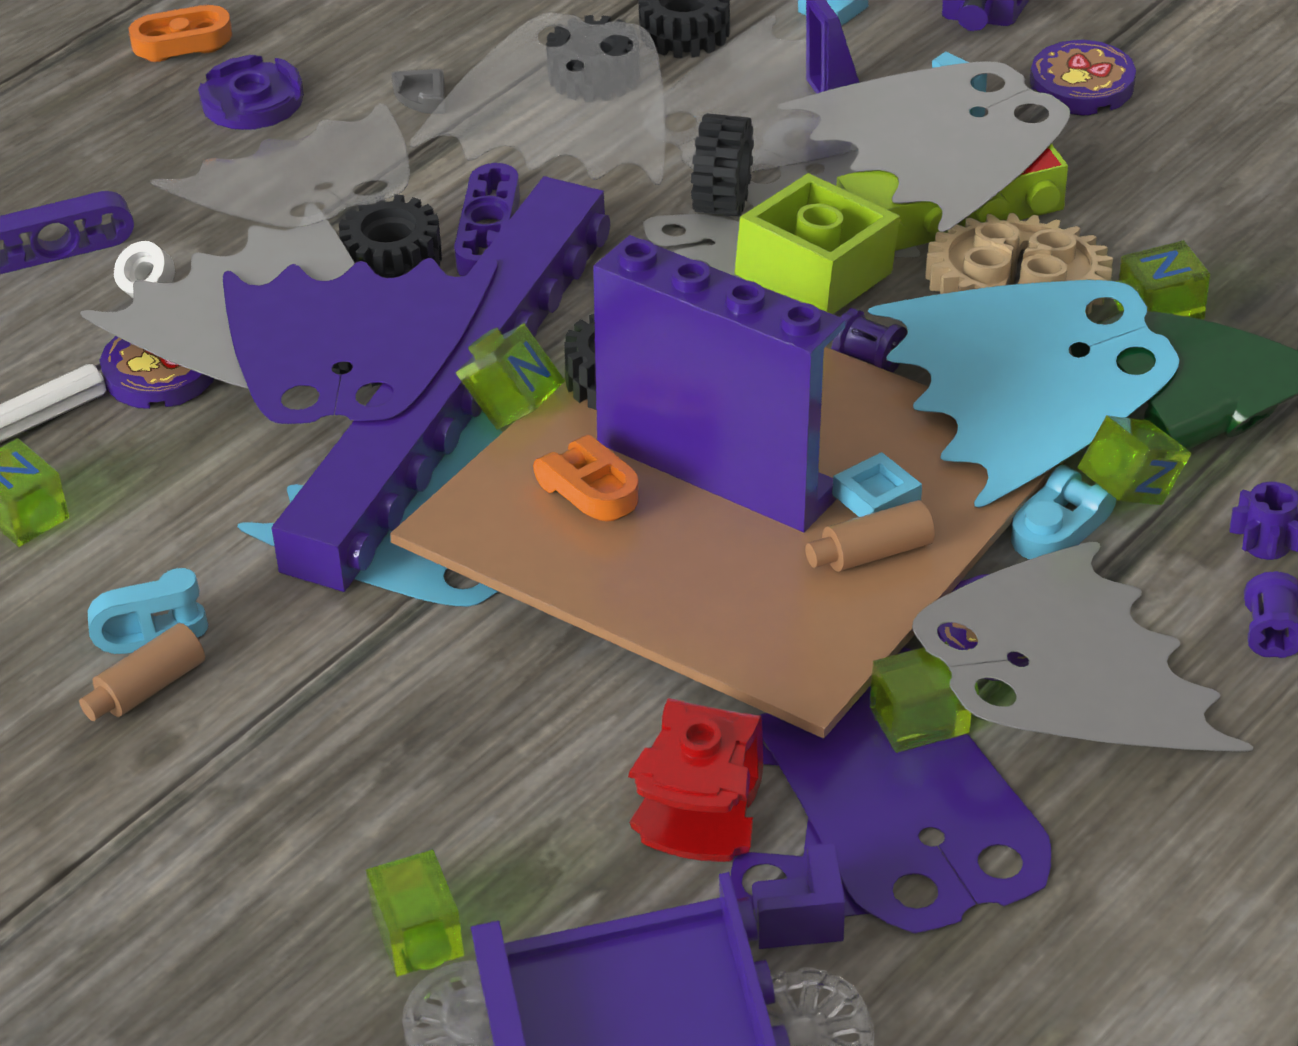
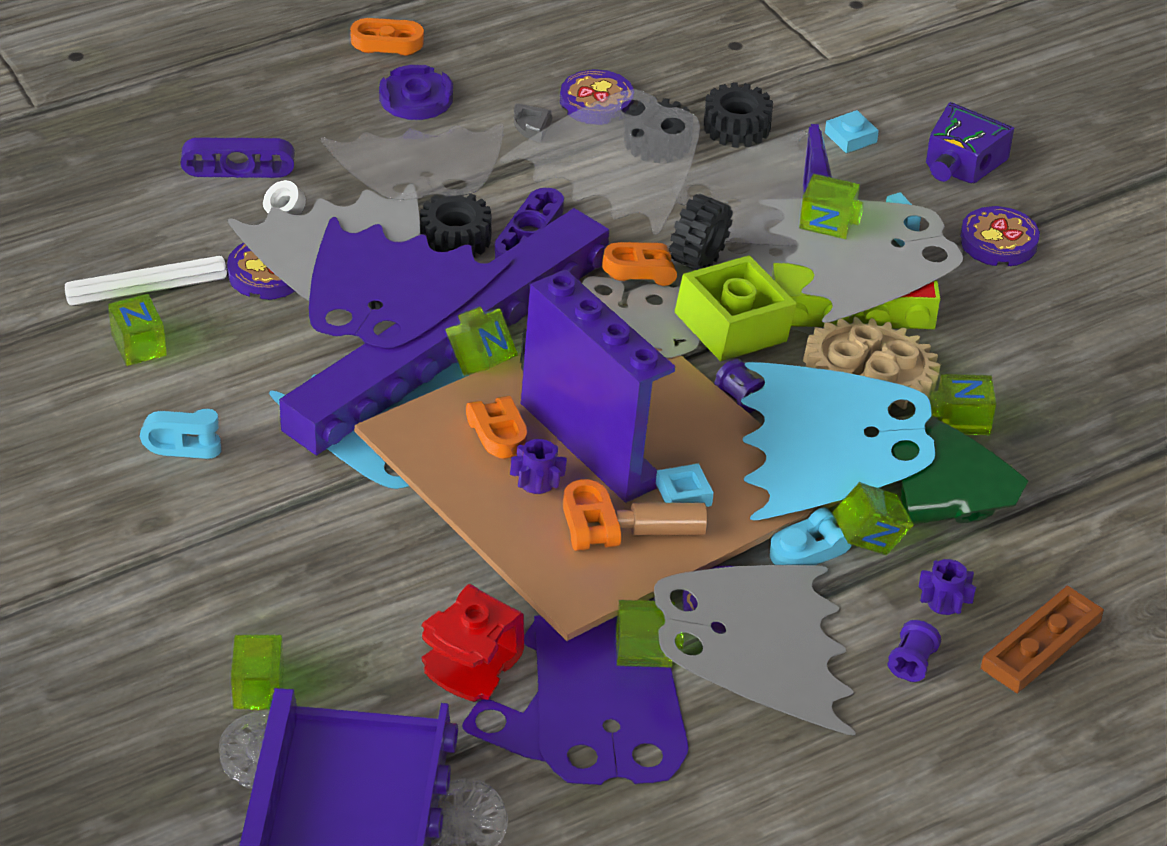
camera: 15 degrees right, 0 degrees up
medium nougat cylinder [79,623,205,721] -> none
dark purple panel [752,842,845,949] -> none
none -> dark purple gear [510,439,567,494]
none -> tile [560,69,634,125]
none -> orange plate [563,479,621,551]
none -> orange plate [602,242,677,286]
none -> clear neon green brick [799,174,864,239]

